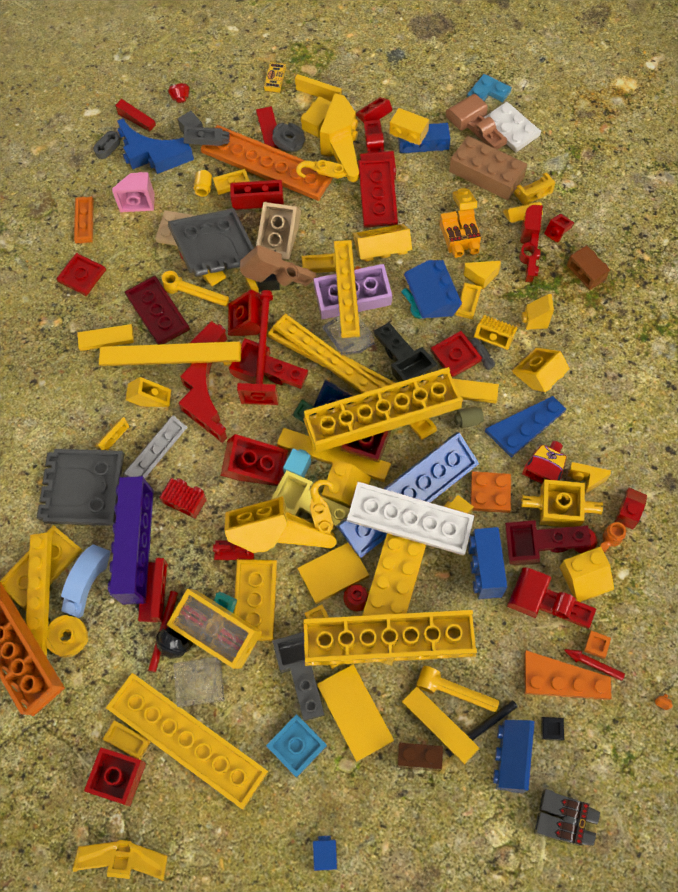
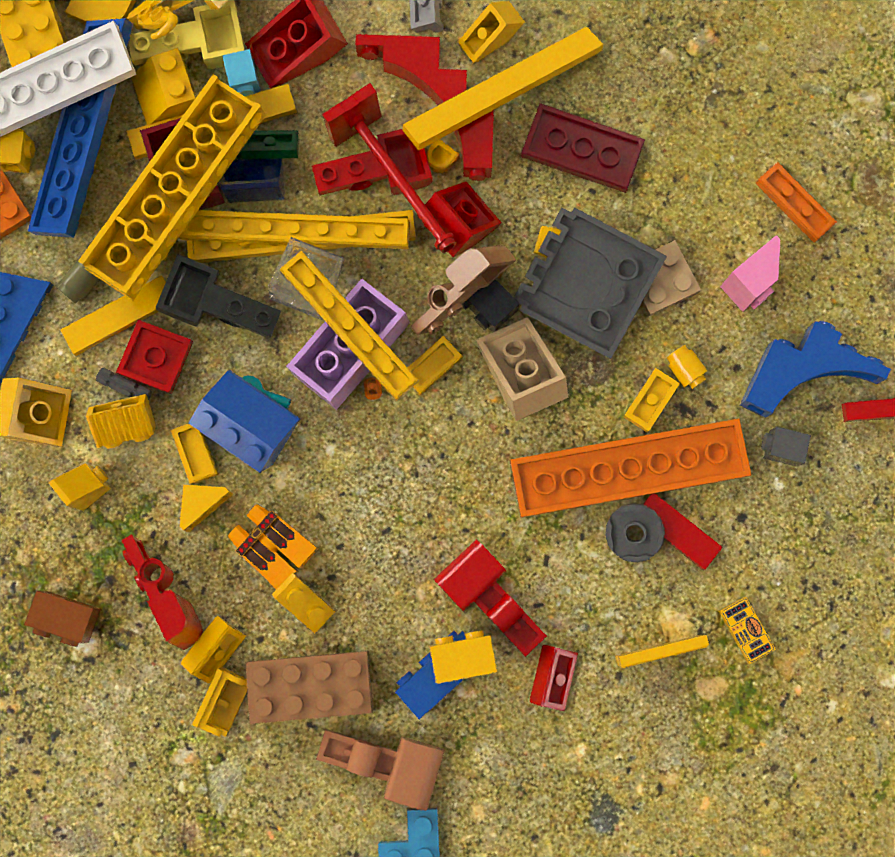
camera: 140 degrees right, 15 degrees up
red tile [56,253,106,296] -> none
yellow tile [77,324,134,351] -> none
dark grey beam [93,131,121,159] -> none
yellow axle [162,271,229,306] -> none
red cone [168,83,190,103] -> none
dark grey hinge [184,126,230,146] -> none
red brick [230,180,284,210] -> none
yellow slope [296,94,359,182] -> none
yellow brick [301,96,331,138] -> none
yellow slope [353,224,412,261] -> none
red tile [358,158,398,228] -> none
white plate [484,102,541,152] -> none
red bracket [544,214,574,243] -> none

